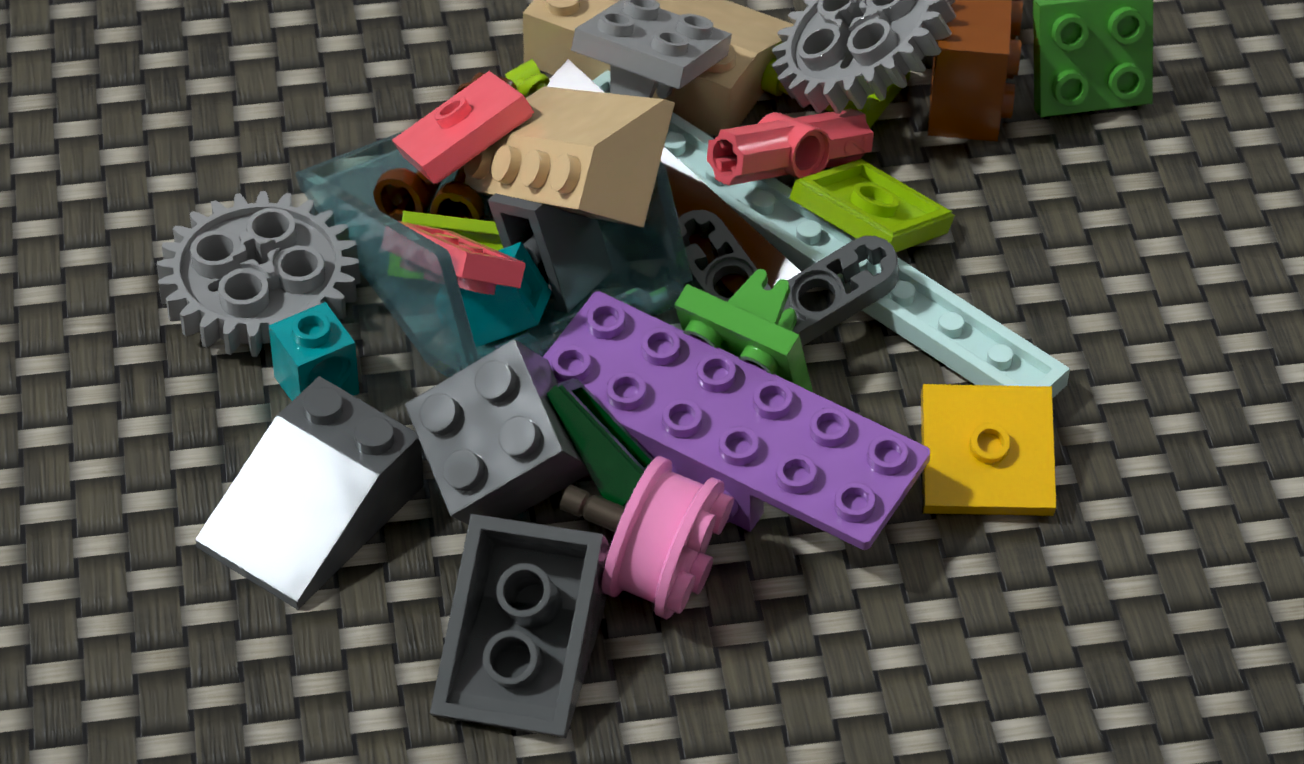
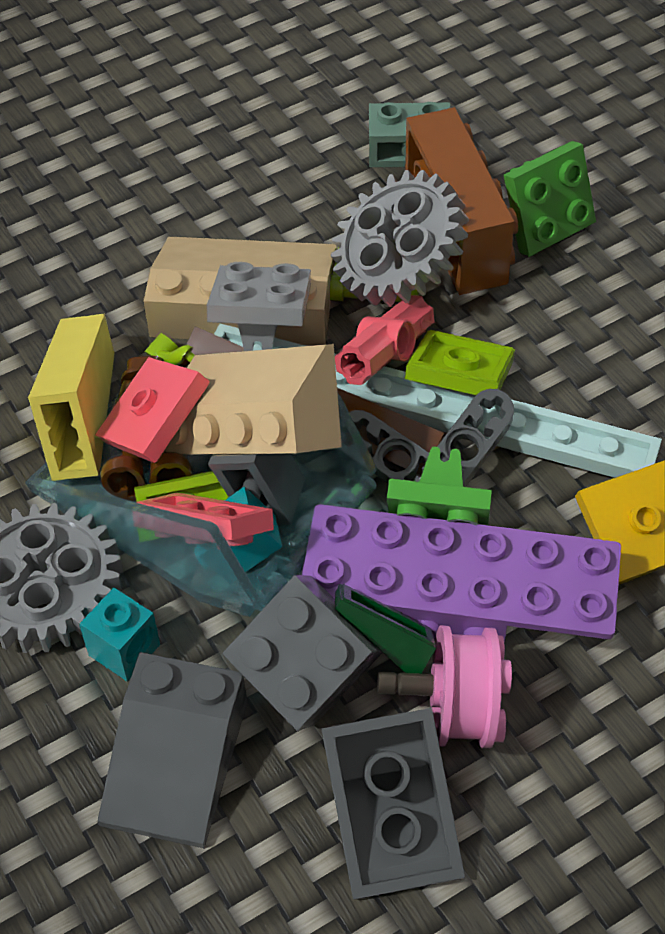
camera: 20 degrees left, 5 degrees up
none -> light yellow slope [28,314,114,481]

